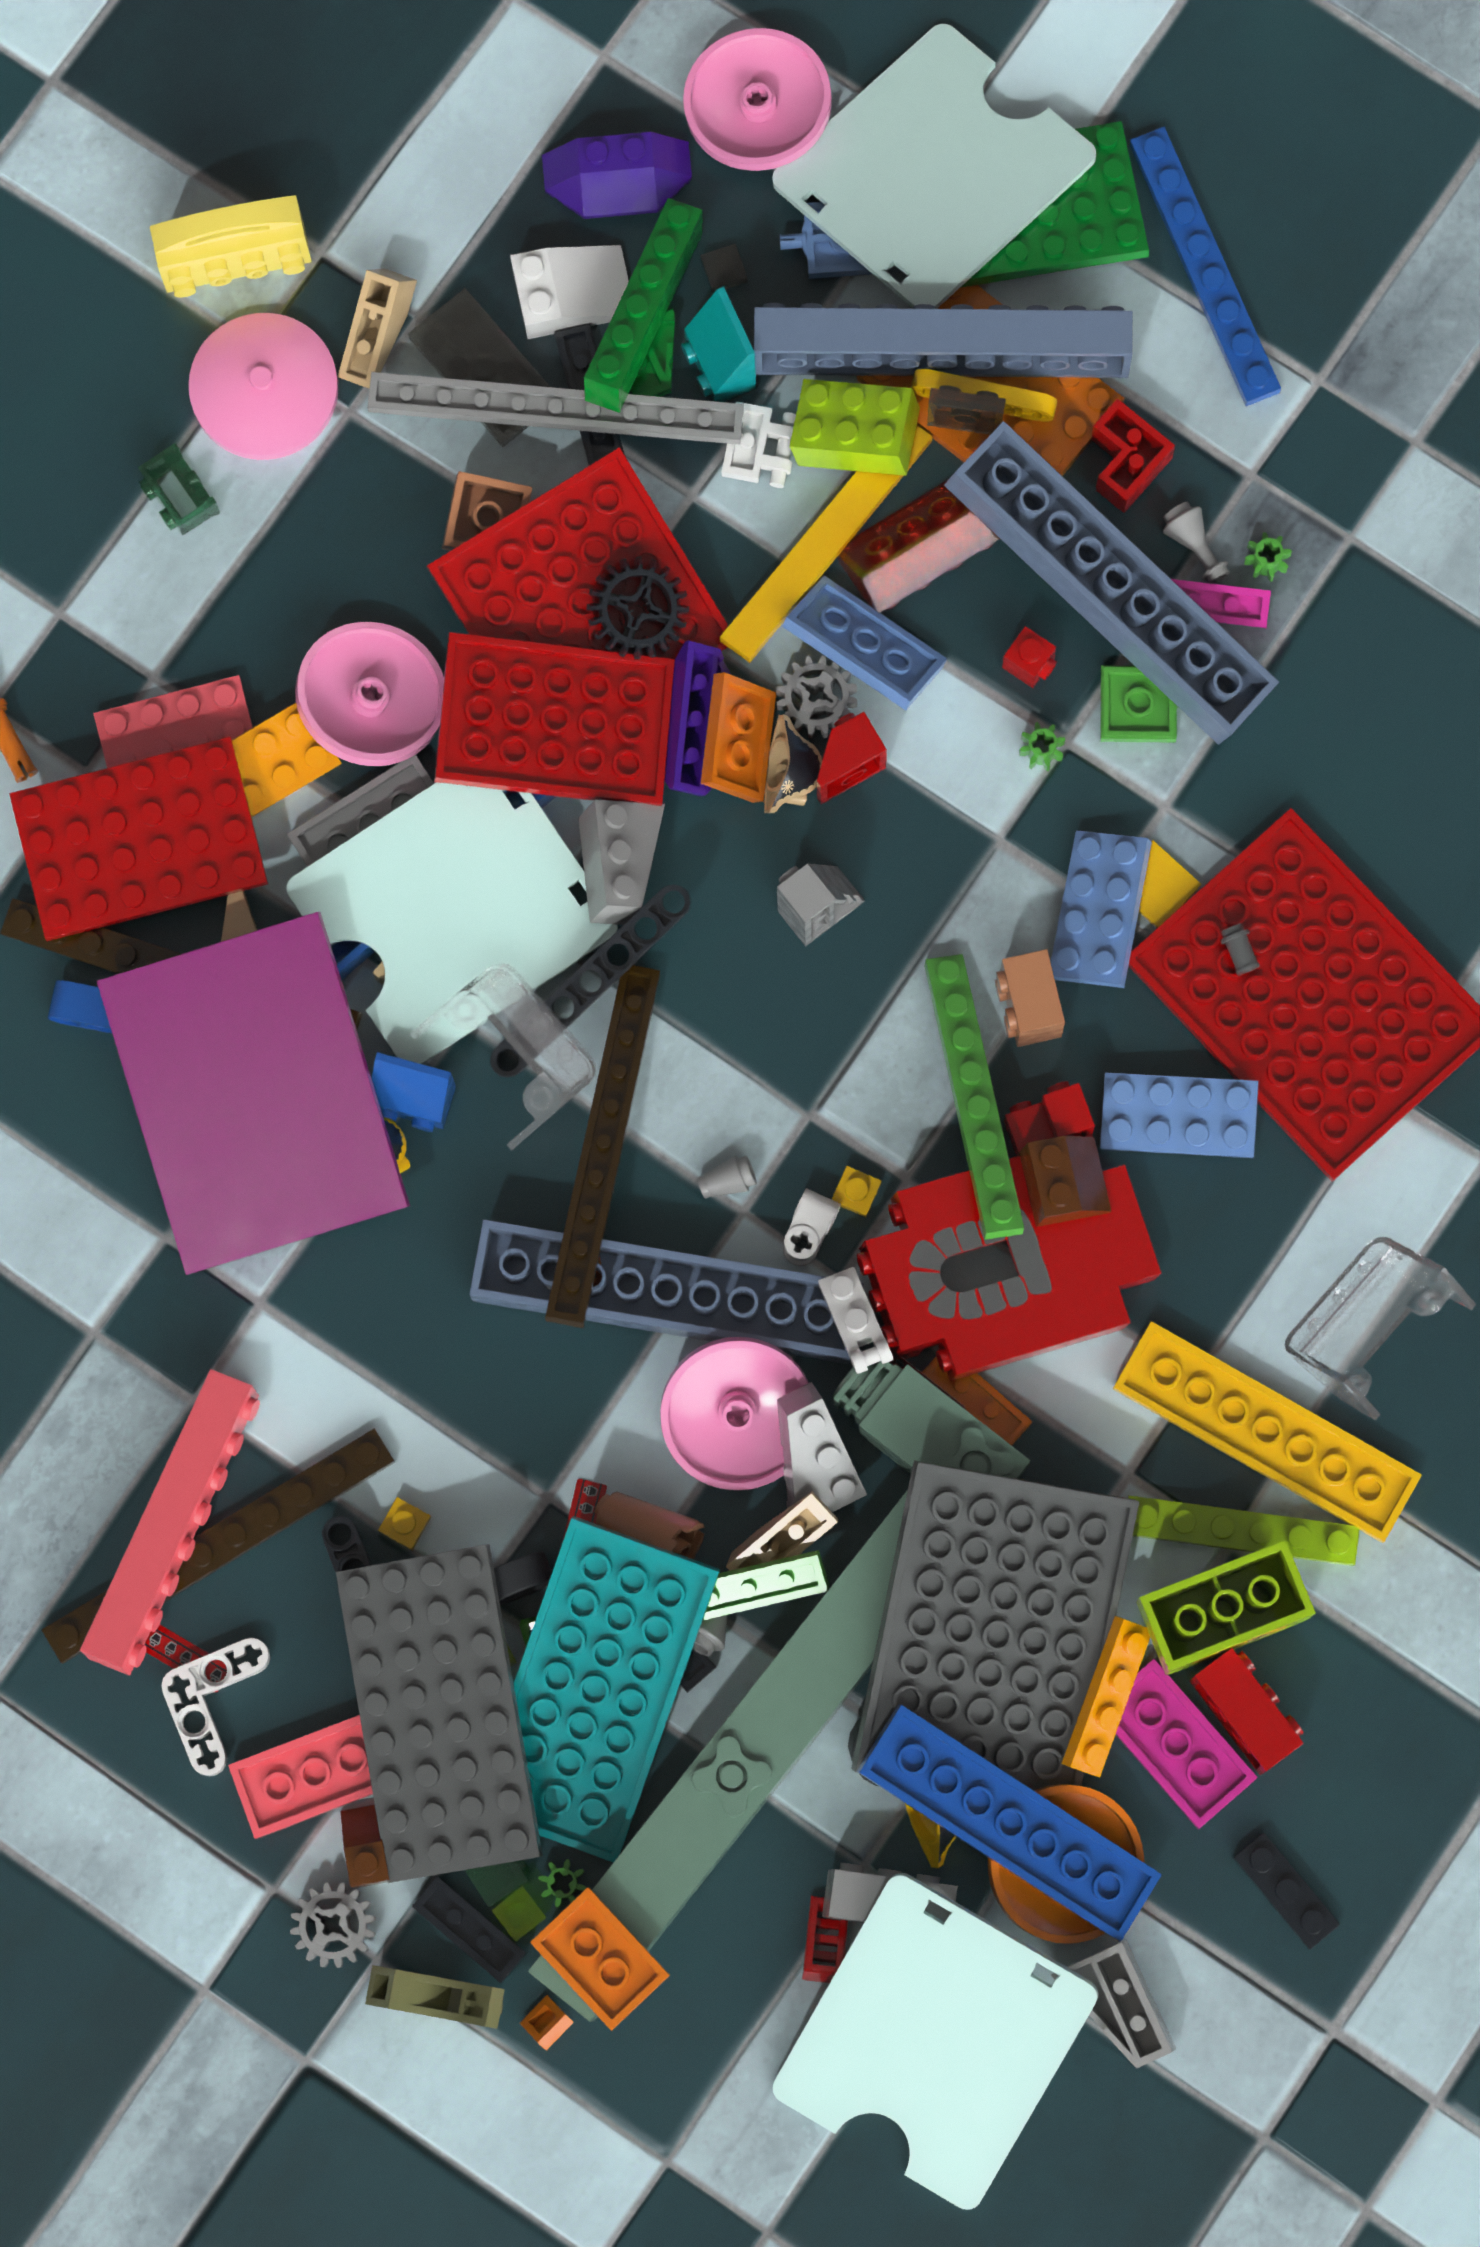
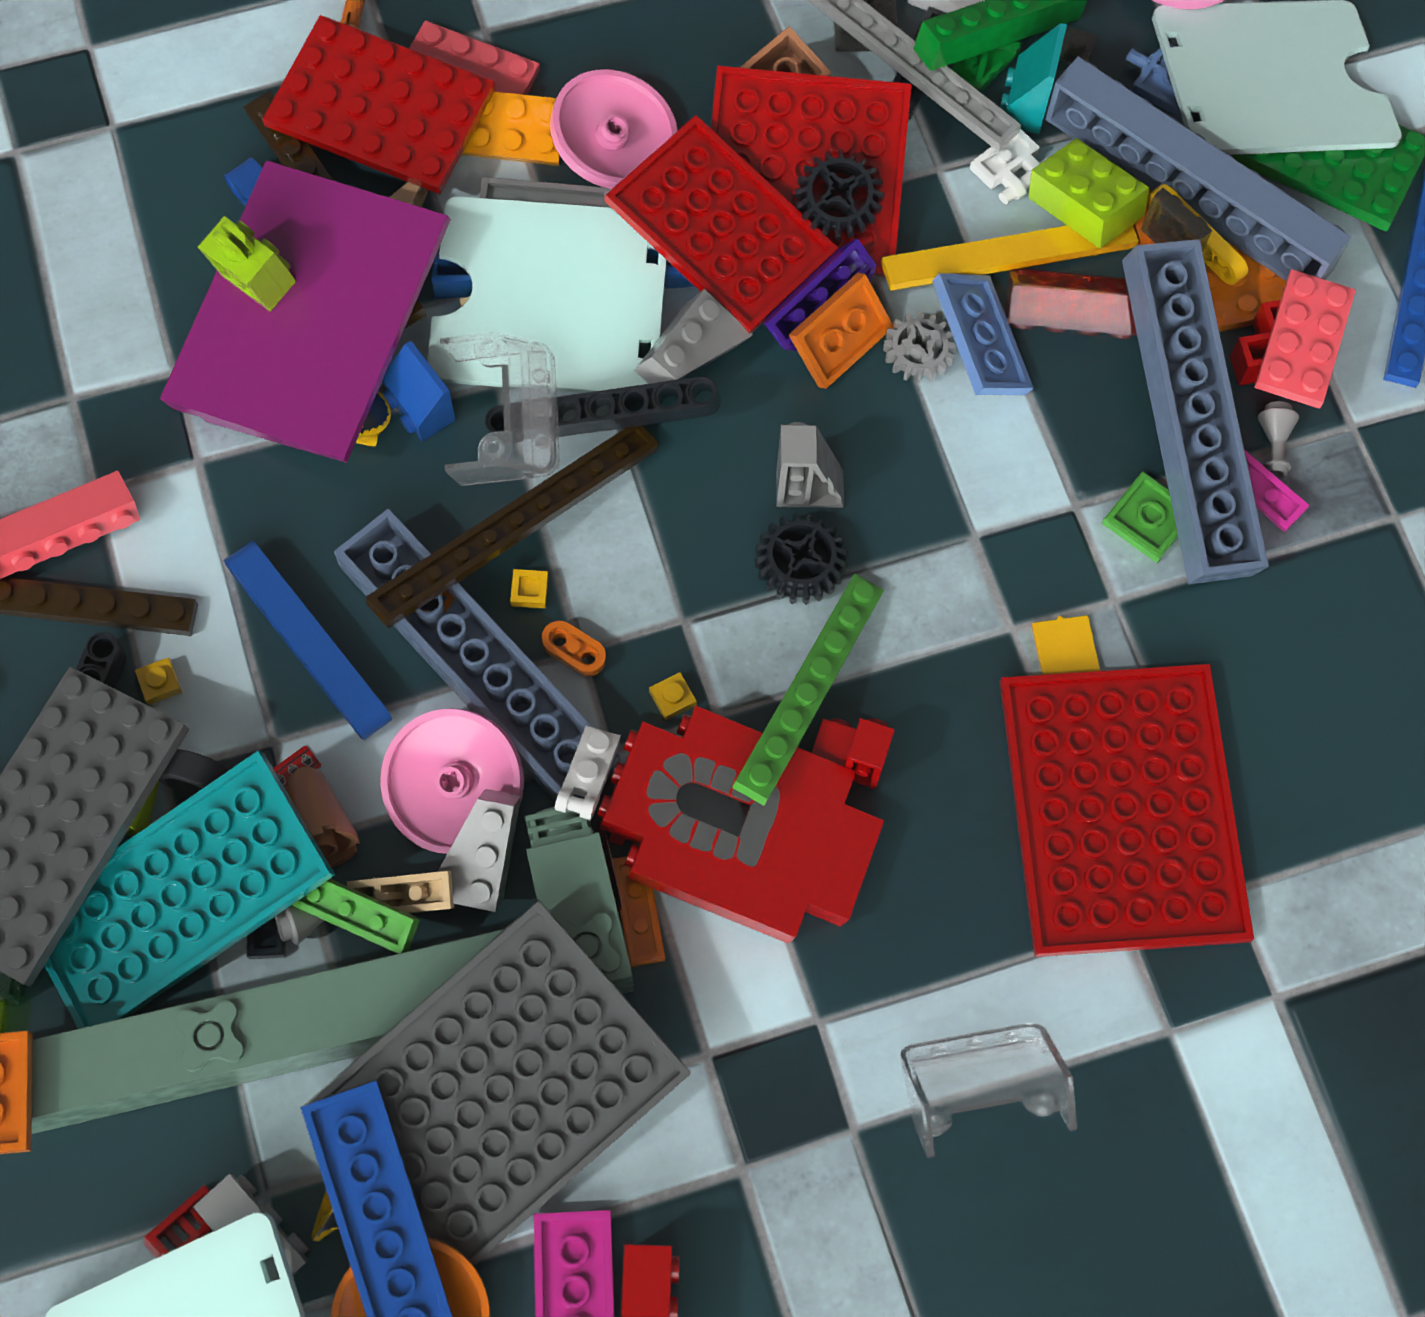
camera: 30 degrees right, 10 degrees down
bright green gear [538,1859,587,1908] -> none
light grey cone [697,1155,757,1199] -> none
hat [764,714,822,813] -> none
white piece [783,1188,841,1266] -> none
red slope [817,712,887,805] -> none
nougat brick [995,949,1065,1047] -> none
red brick [1002,626,1057,688] -> none
bright green gear [1019,722,1065,771] -> none
reddish brown slope [1019,1136,1111,1227] -> none
medium blue plate [1051,830,1152,988] -> none
light orange plate [1061,1616,1150,1778] -> none
medium blue plate [1100,1072,1259,1158] -> none
yellow plate [1113,1321,1422,1543] -> none
lime plate [1128,1495,1359,1566] -> none
lime brick [1136,1540,1316,1675] -> none
dark grey pin [1220,924,1260,975] -> none
bright green gear [1244,532,1292,582] -> none
none -> lime brick [198,216,296,312]
none -> blue beam [223,540,393,741]
none -> yellow plate [510,569,549,609]
none -> orange plate [542,621,606,676]
none -> black gear [755,512,848,605]
none -> coral plate [1254,269,1356,409]

